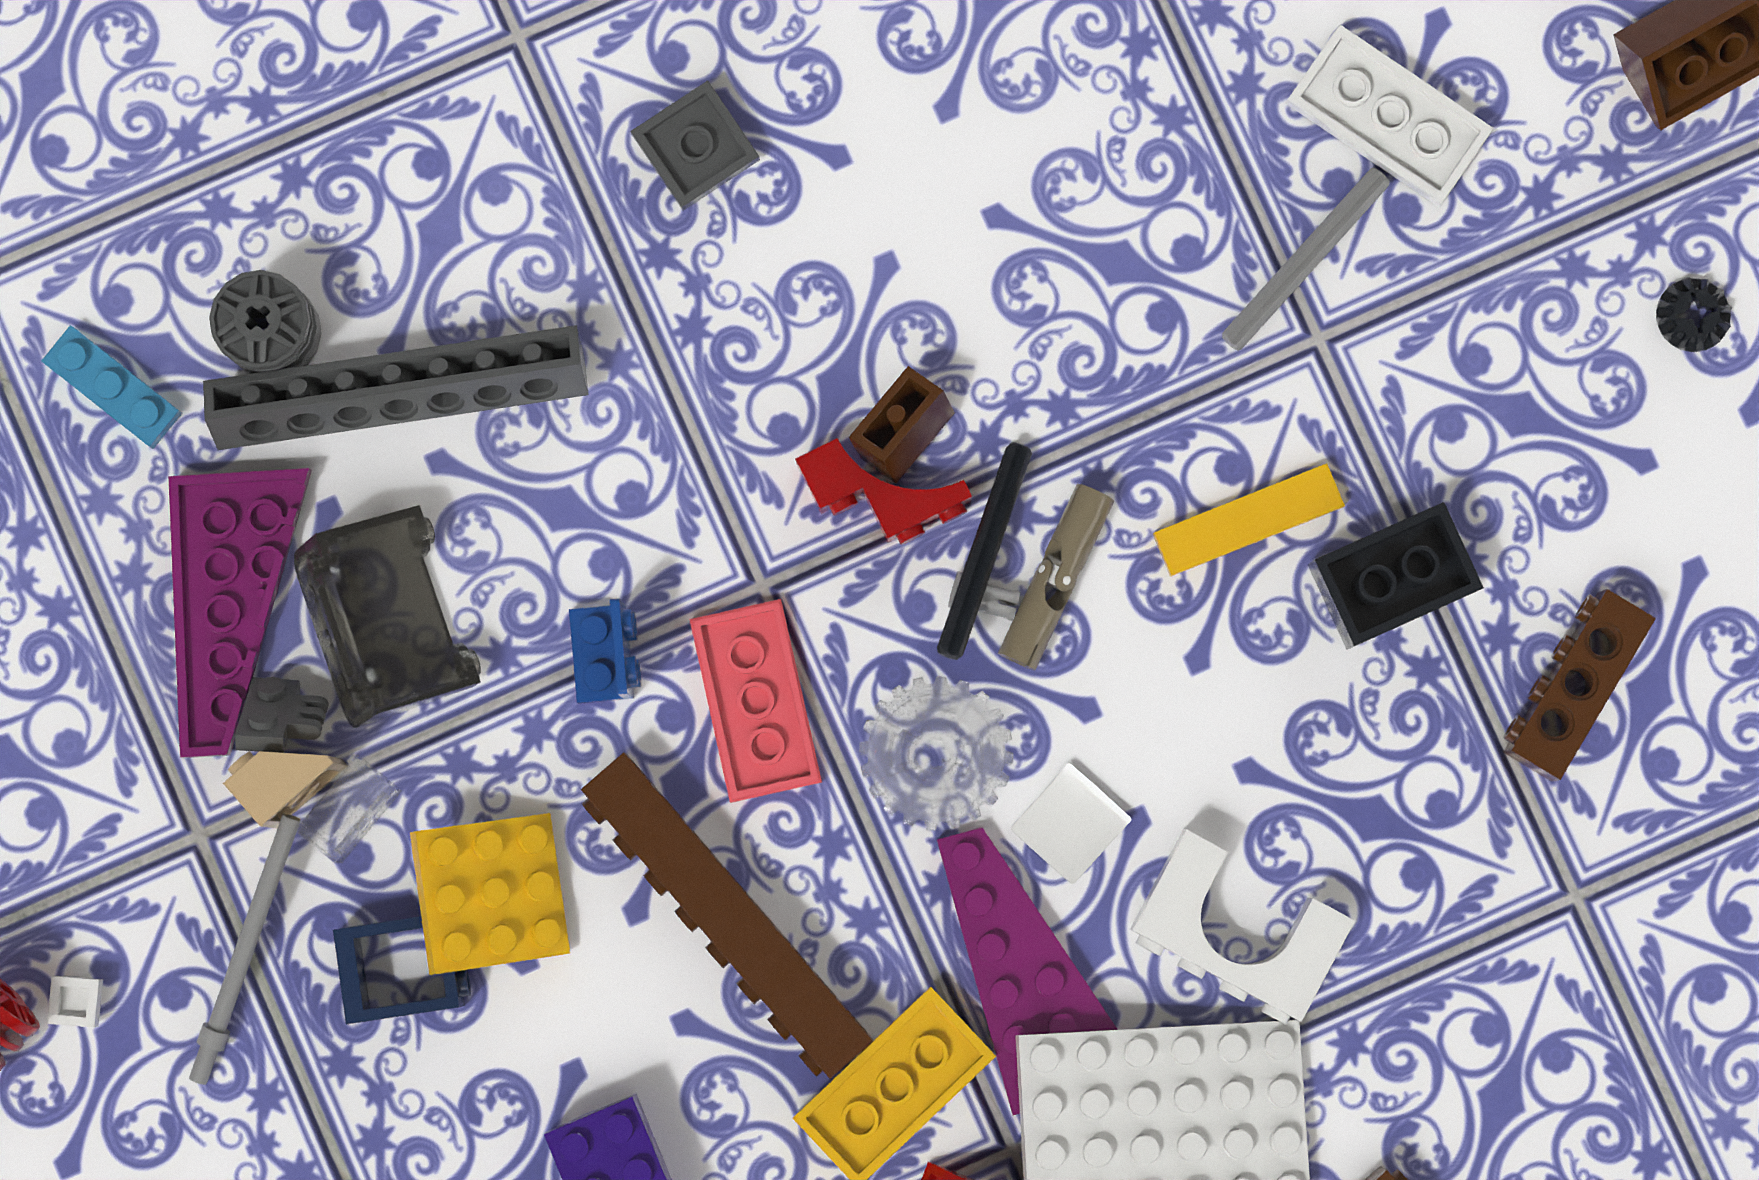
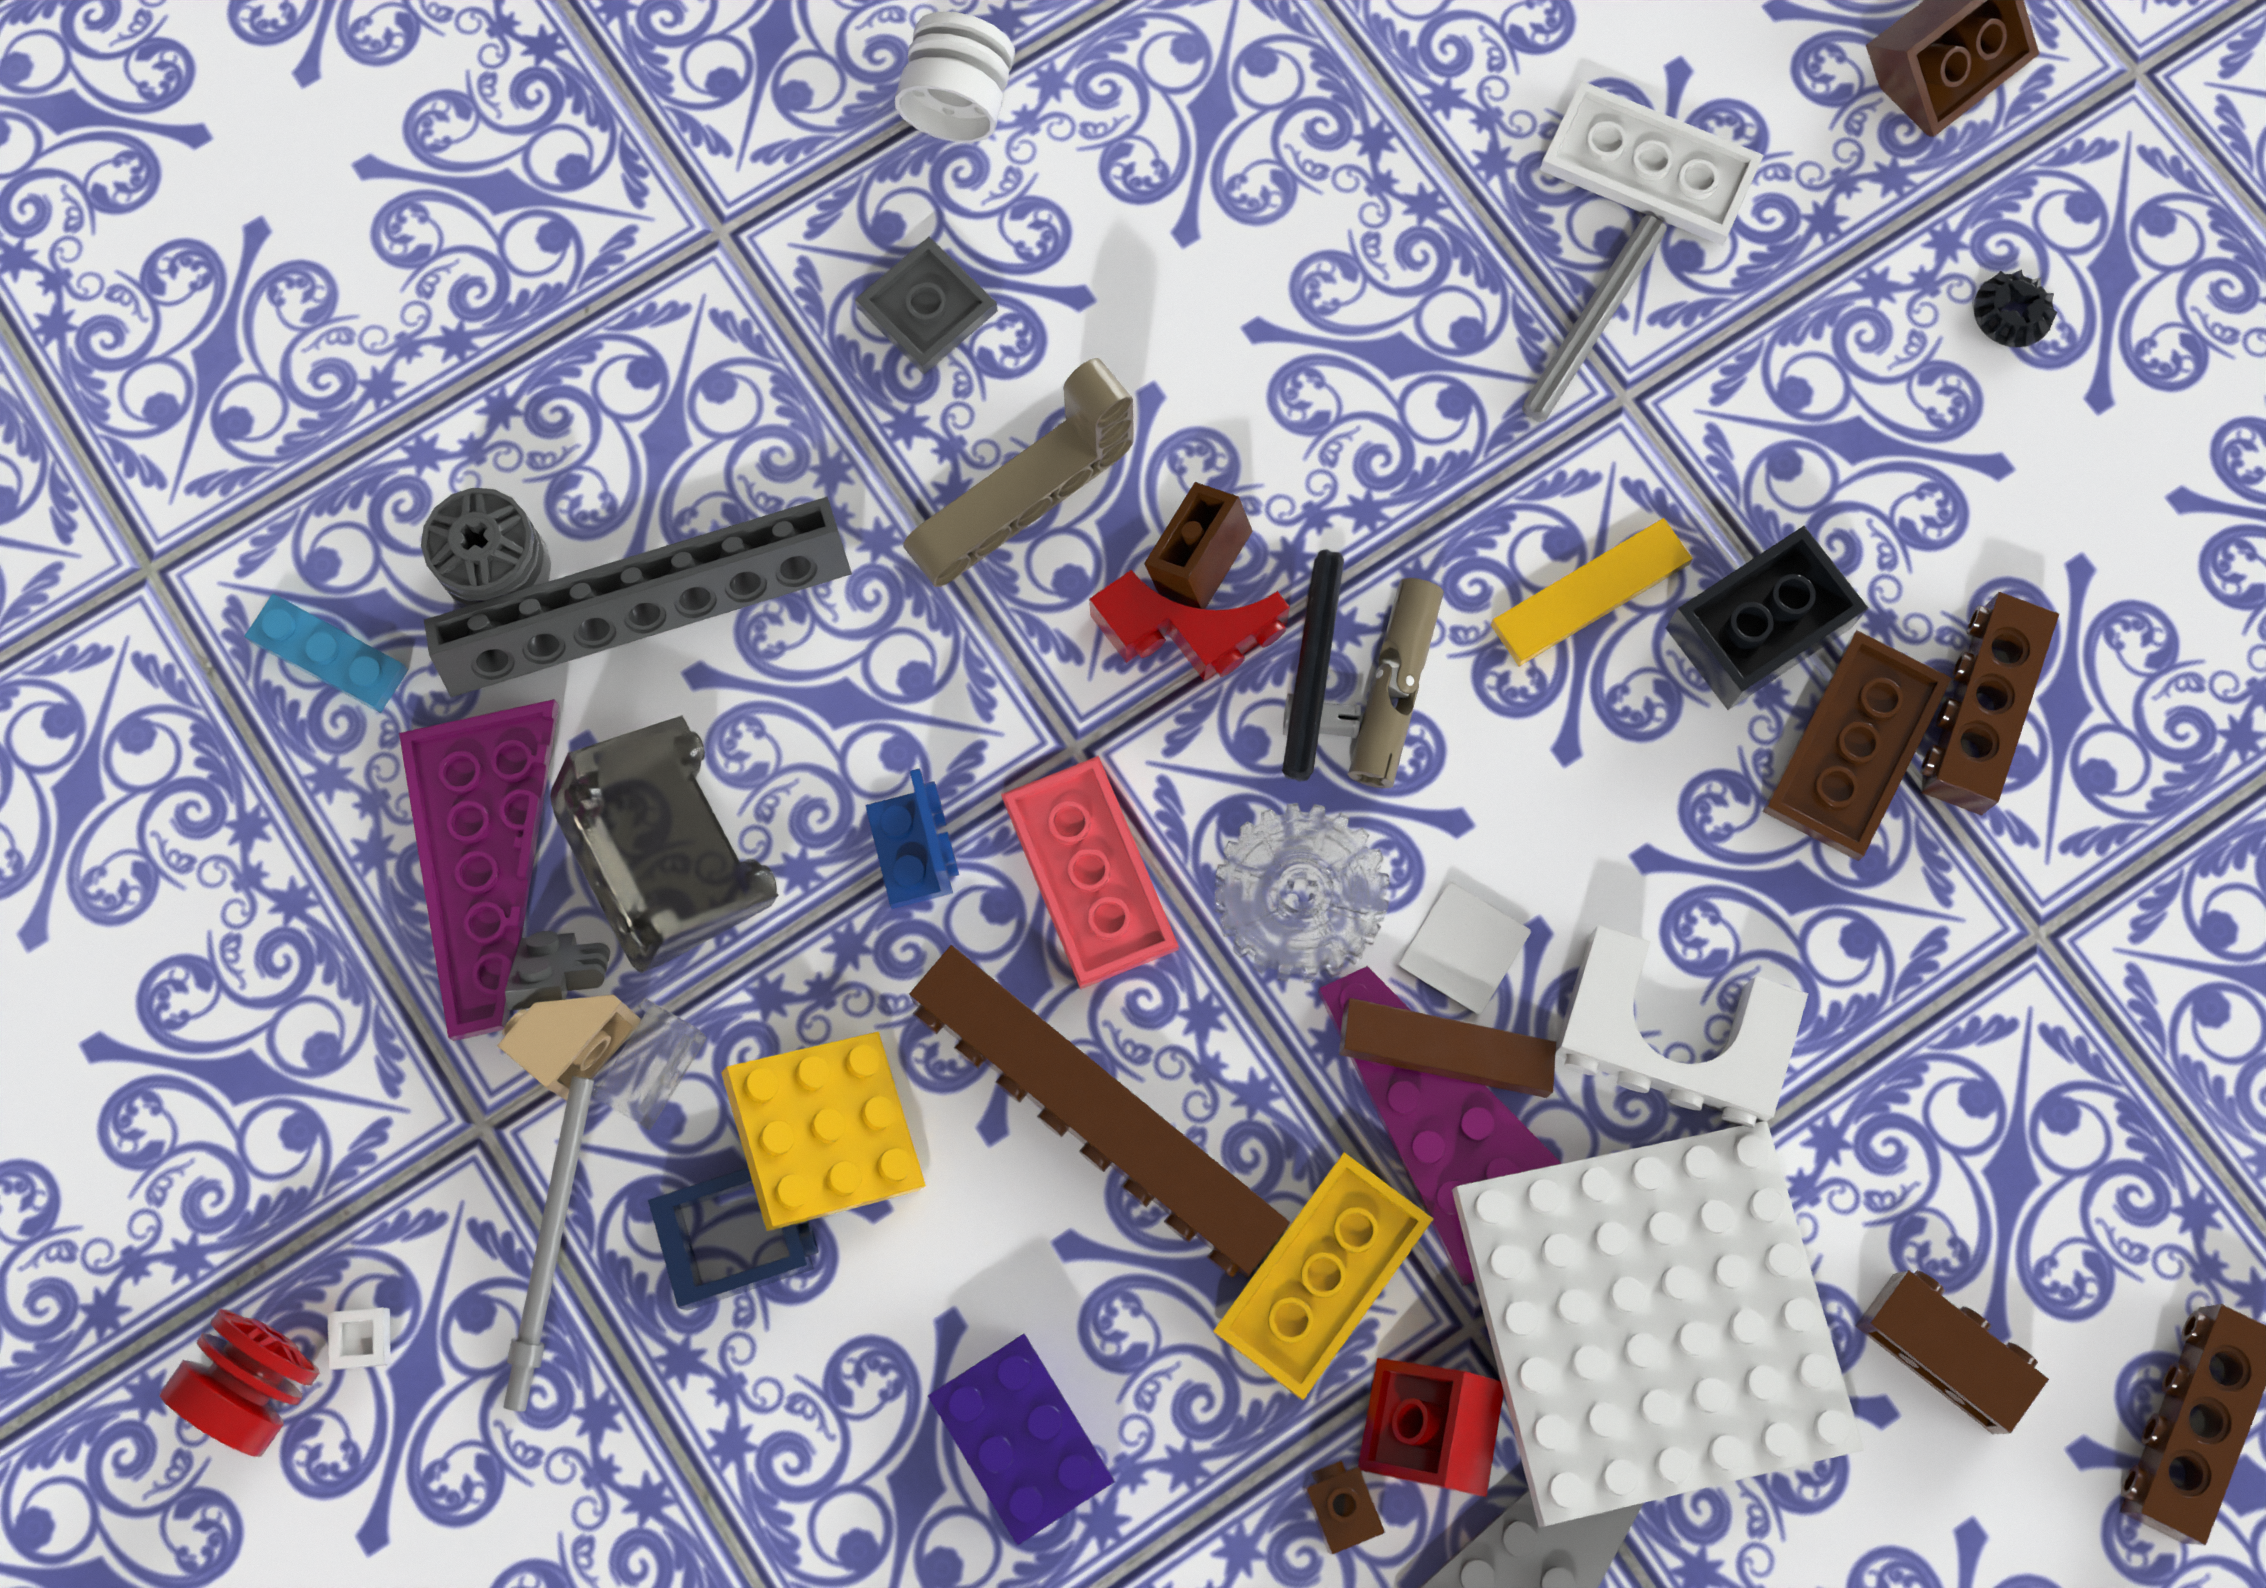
camera: 10 degrees left, 10 degrees down
none -> dark tan beam [903,358,1134,587]
none -> reddish brown tile [1339,998,1556,1098]
none -> reddish brown plate [1762,630,1952,861]

